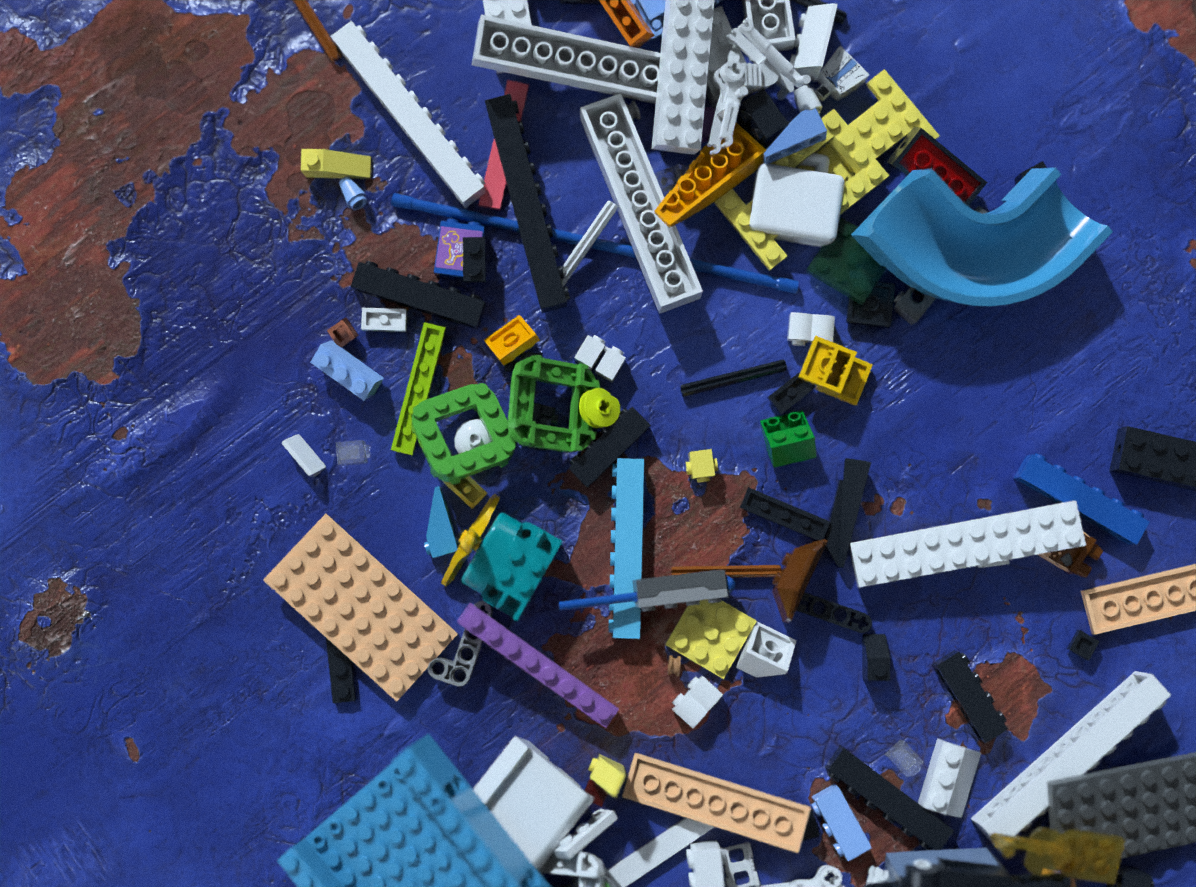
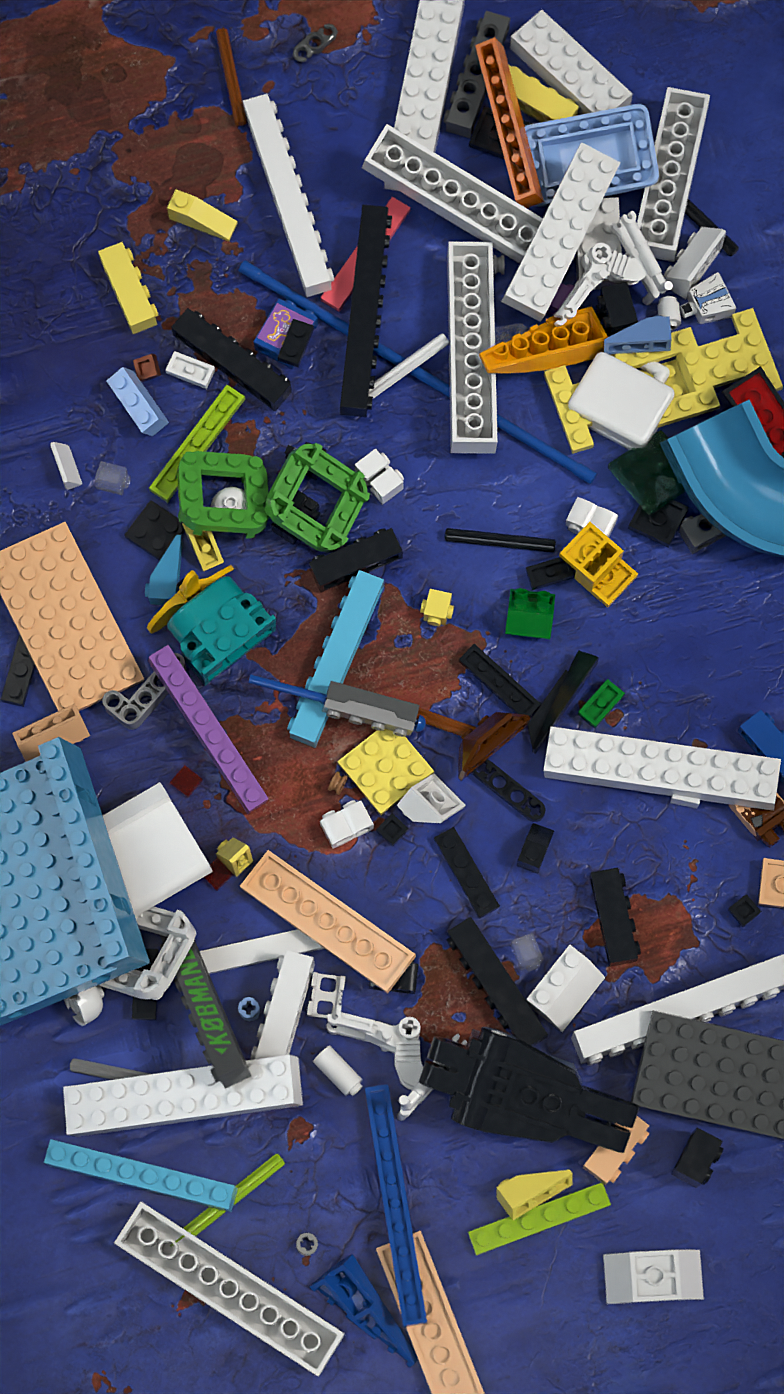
camera: 25 degrees right, 10 degrees down
light blue cone [339,177,367,210] -> none
light orange plate [484,315,540,366] -> none
white plate [553,809,618,859] -> none
neon yellow piece [579,388,620,428] -> none
light blue brick [811,784,872,861] -> none
clear yellow plate [989,828,1125,884] -> none
none -> light nougat brick [13,704,90,761]
none -> light yellow brick [98,242,159,334]
none -> black plate [125,500,185,561]
none -> clear red tile [170,765,203,798]
none -> black plate [376,813,409,847]
none -> black plate [434,827,500,919]
none -> green plate [578,679,625,728]

